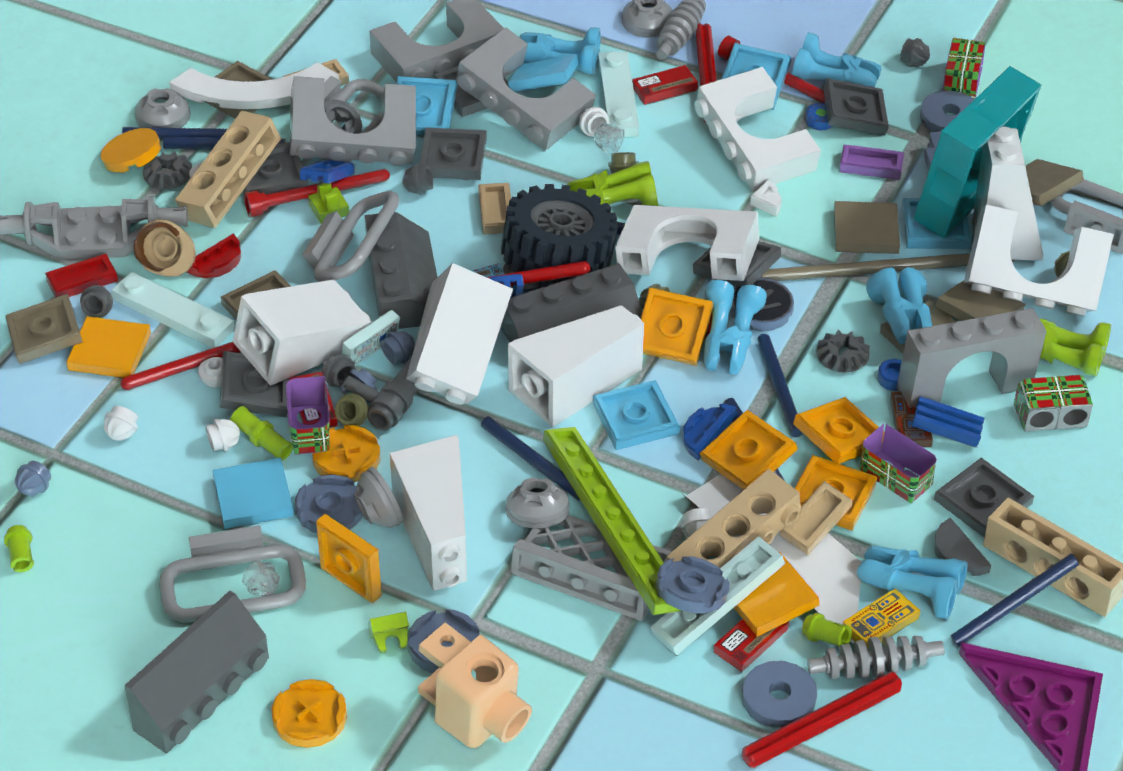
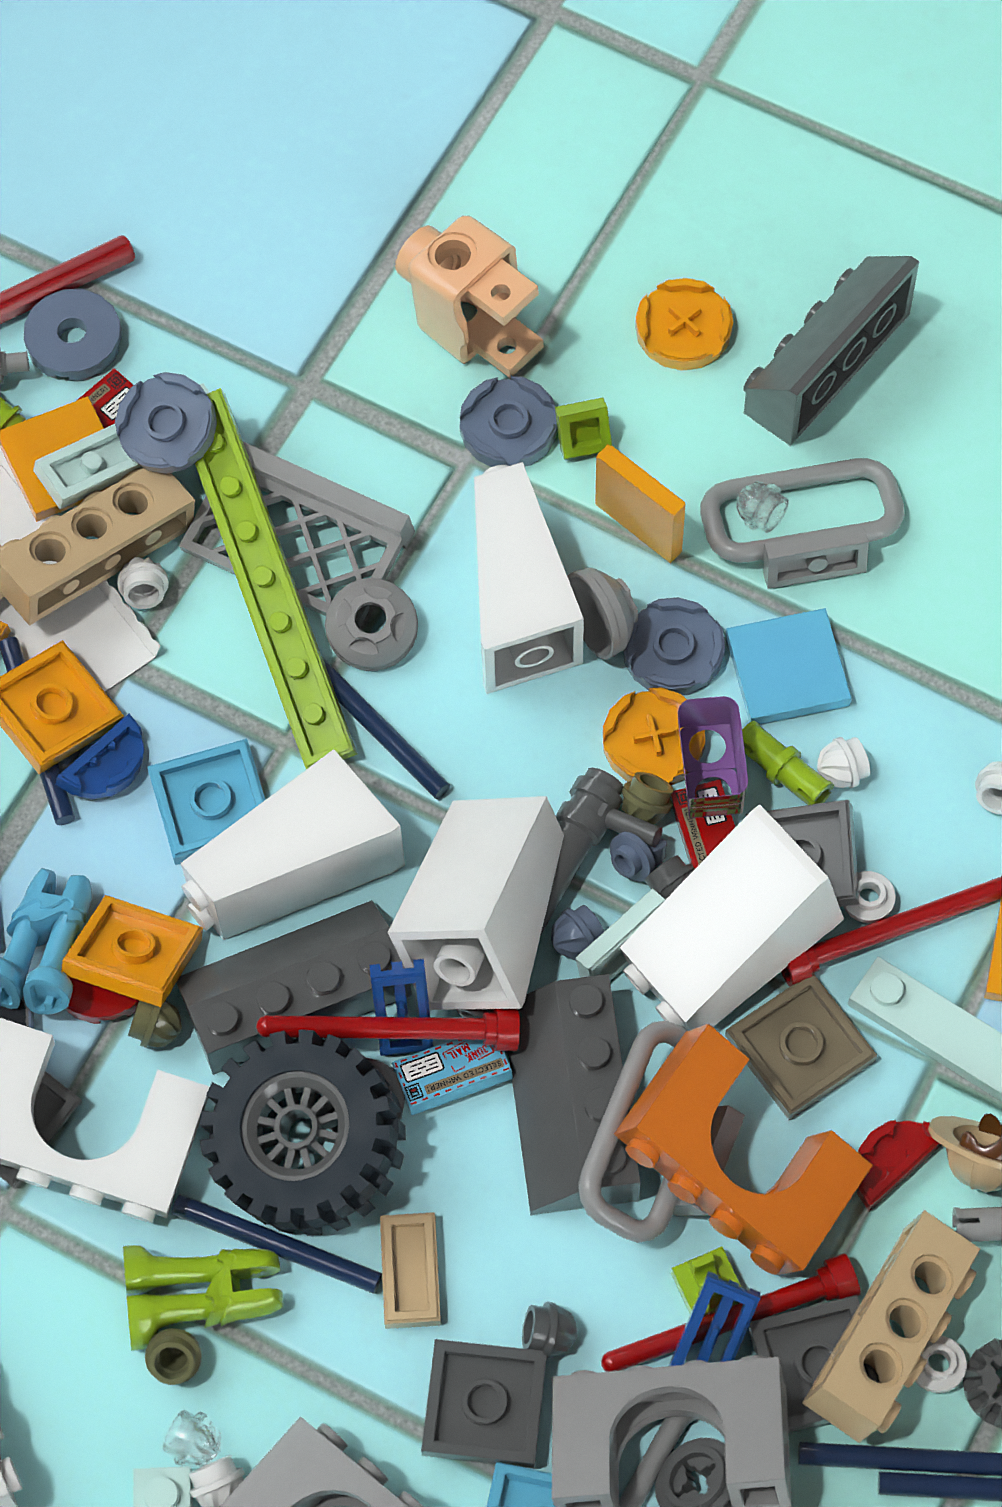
camera: 175 degrees left, 20 degrees up
none -> orange arch [614,1023,872,1275]

